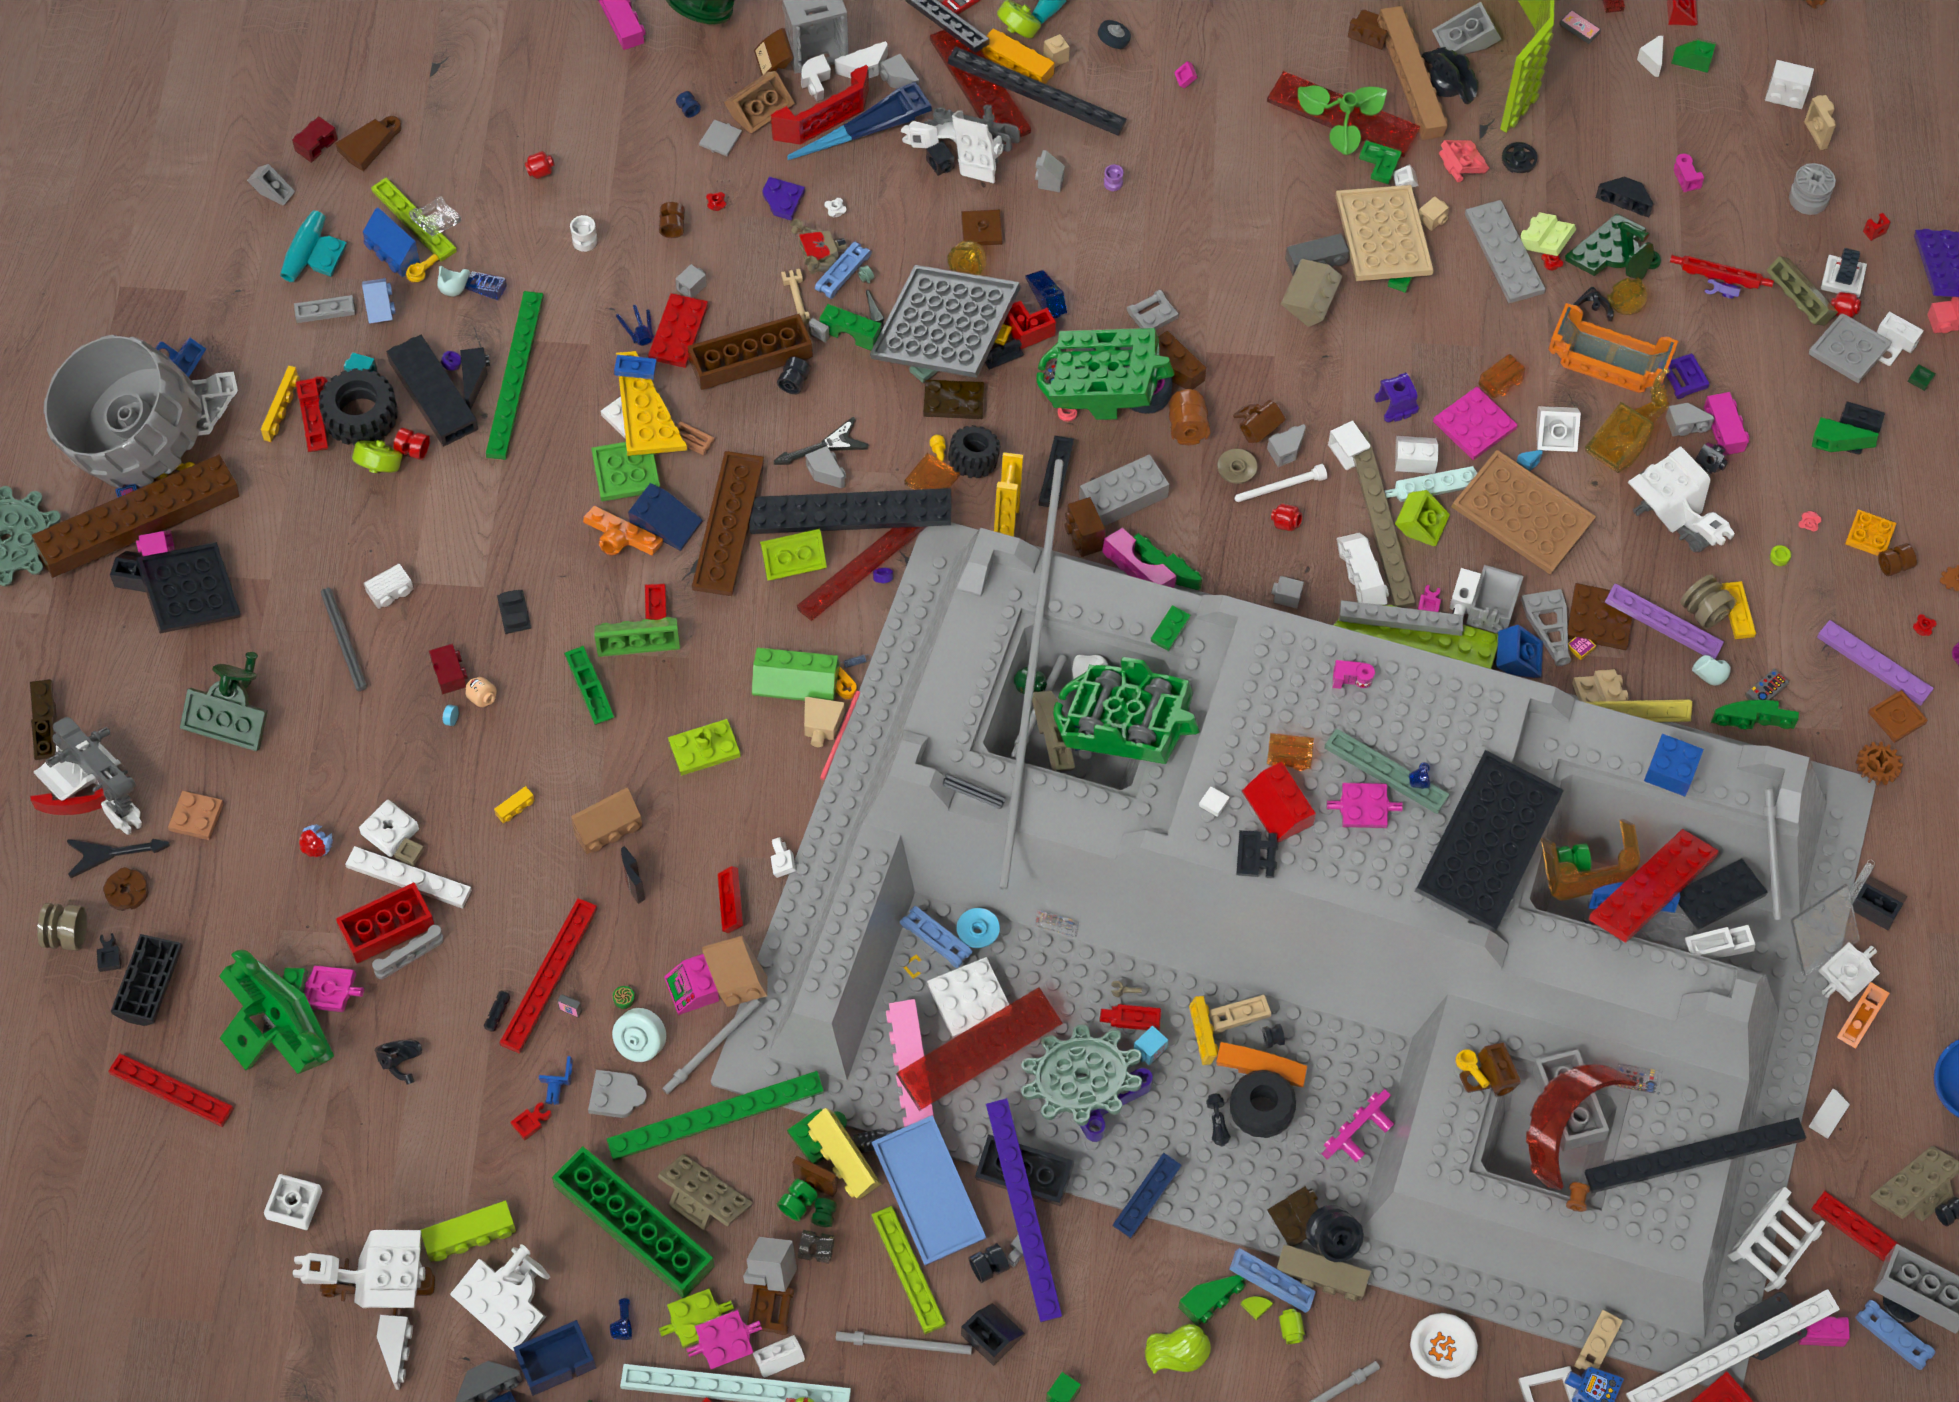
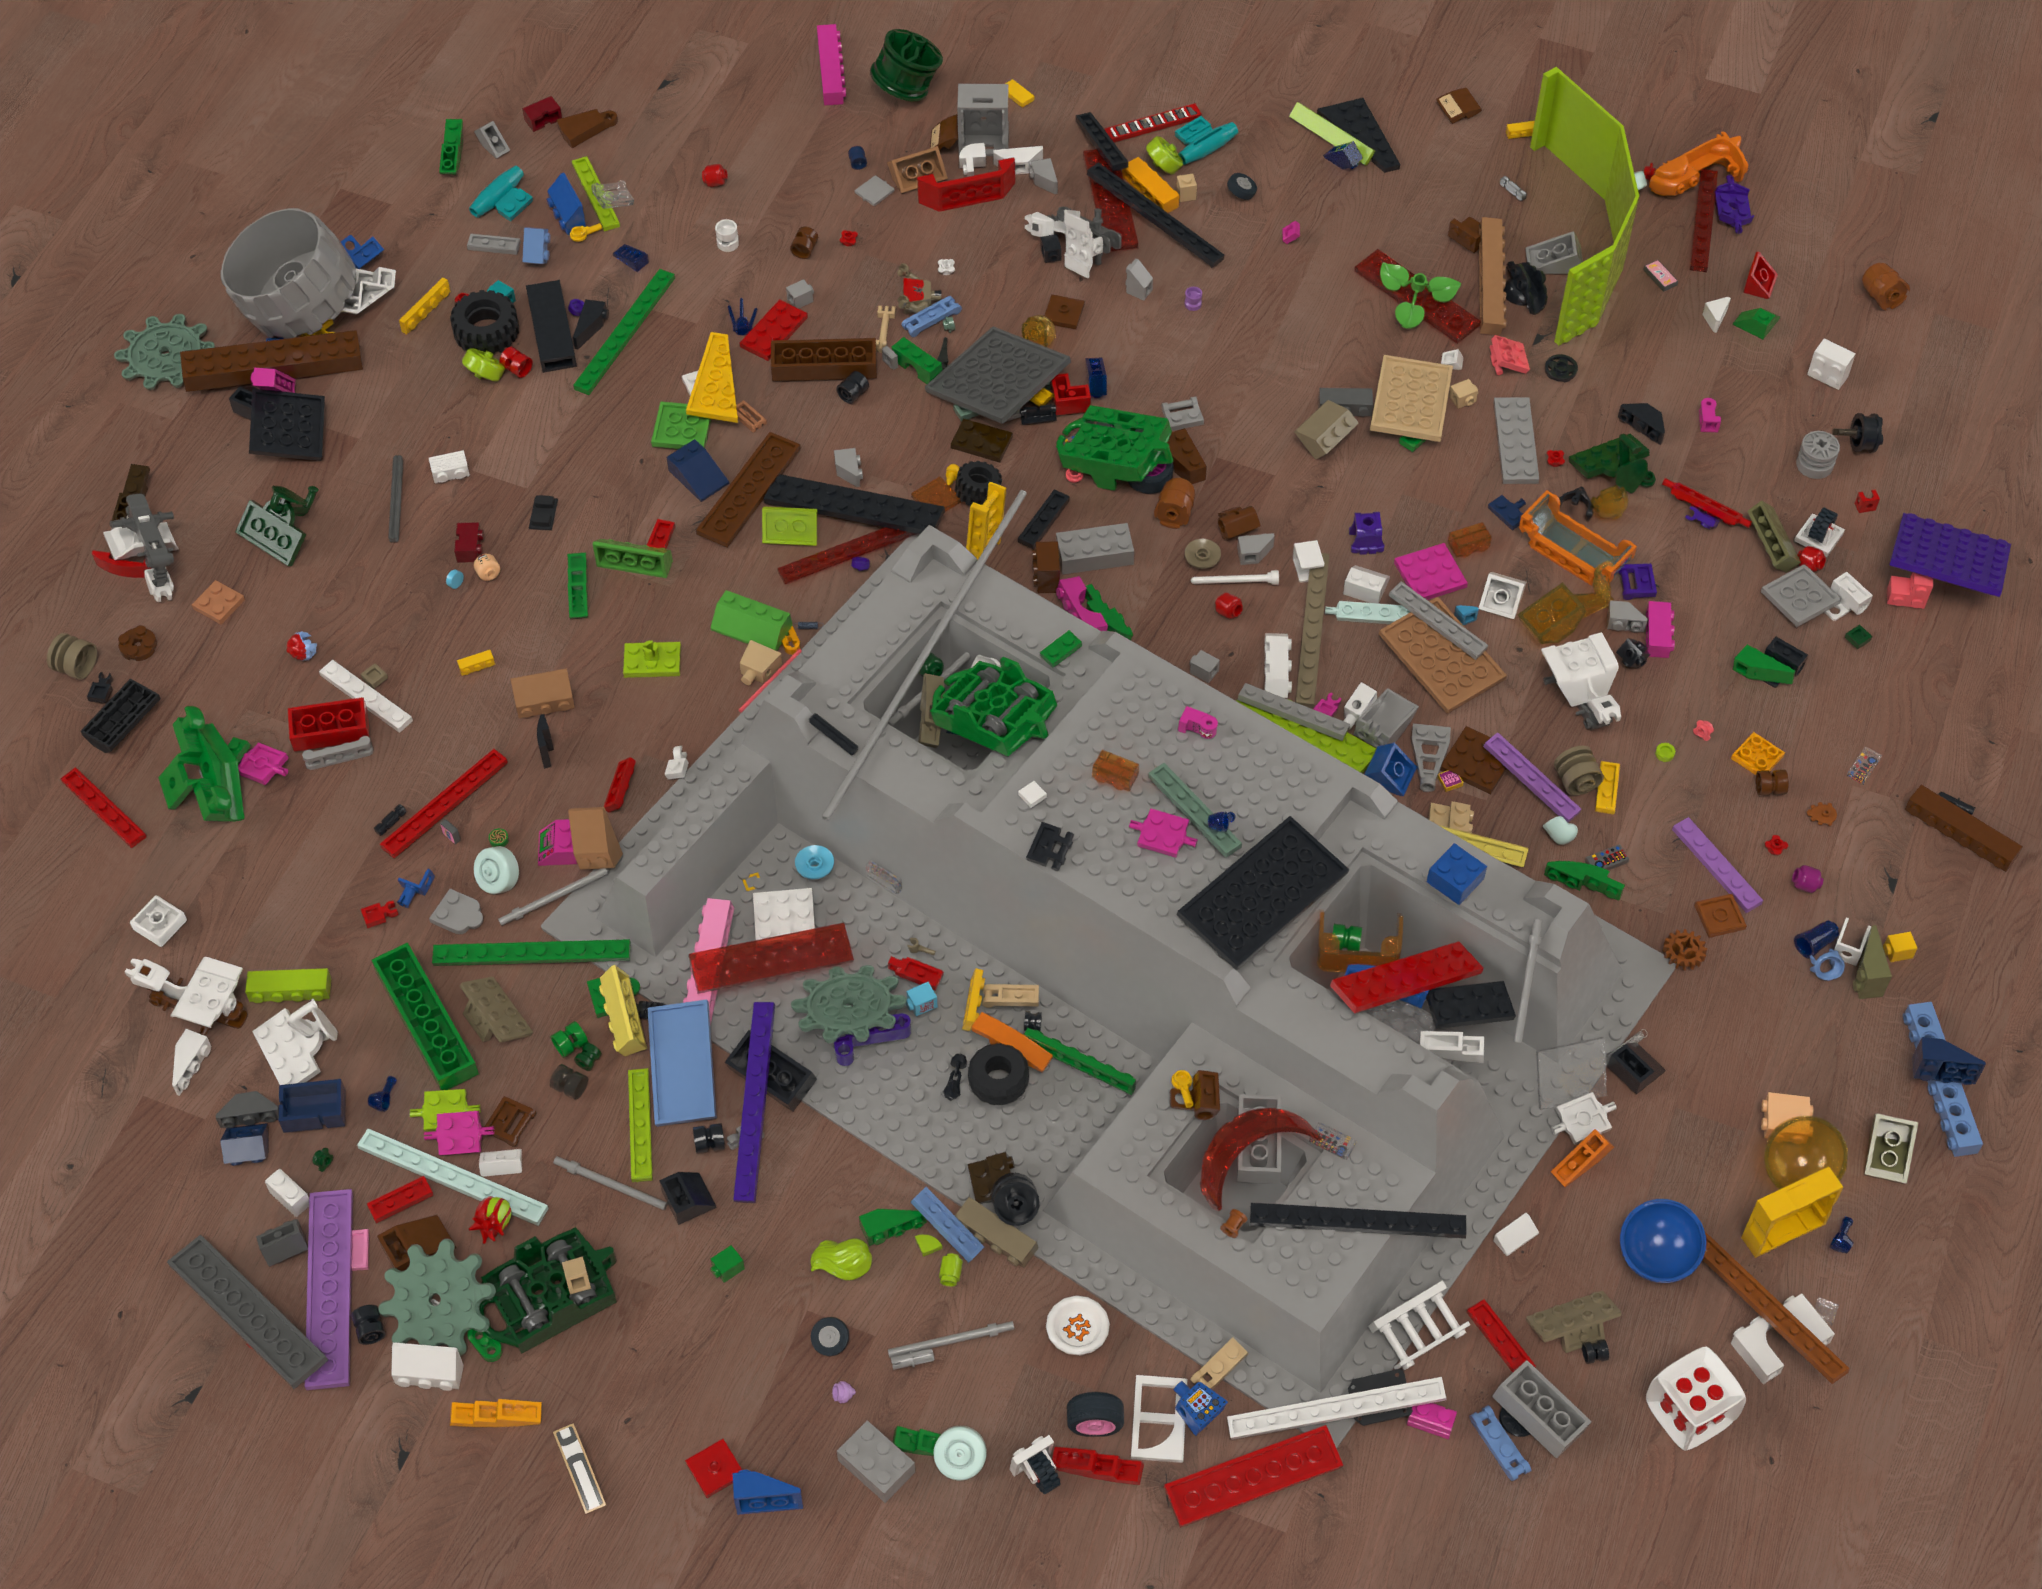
camera: 20 degrees right, 5 degrees down
black piece [67,839,170,878] -> none
red slope [296,378,328,452] -> none
white brick [359,800,419,857] -> none
black helmet [374,1040,422,1085] -> none
light aqua hair [437,266,470,297] -> none
orange plate [583,506,663,556] -> none
blue plate [614,355,657,380] -> none
light grey plate [743,1237,797,1292] -> none
dark purple plate [762,177,805,221] -> none
pearl dark grey piece [774,417,868,465] -> none
dark blue plate [787,82,932,160] -> none
reddish brown plate [793,1156,837,1197] -> none
medium blue plate [900,906,972,968] -> none
dark blue plate [1112,1152,1182,1239] -> none
red slope [1242,761,1316,843] -> none
dark pink plate [1321,1089,1395,1163] -> none
green plate [1359,141,1402,185] -> none
lime slope [1395,490,1450,546] -> none
yellowish green plate [1521,212,1576,256] -> none
tan plate [1804,95,1836,151] -> none
none -> green slope [439,119,463,174]
none -> green plate [1024,1028,1136,1095]
none -> light grey tile [1389,581,1488,660]
none -> dark blue plate [1488,495,1526,531]
none -> black wheel [1832,413,1883,453]

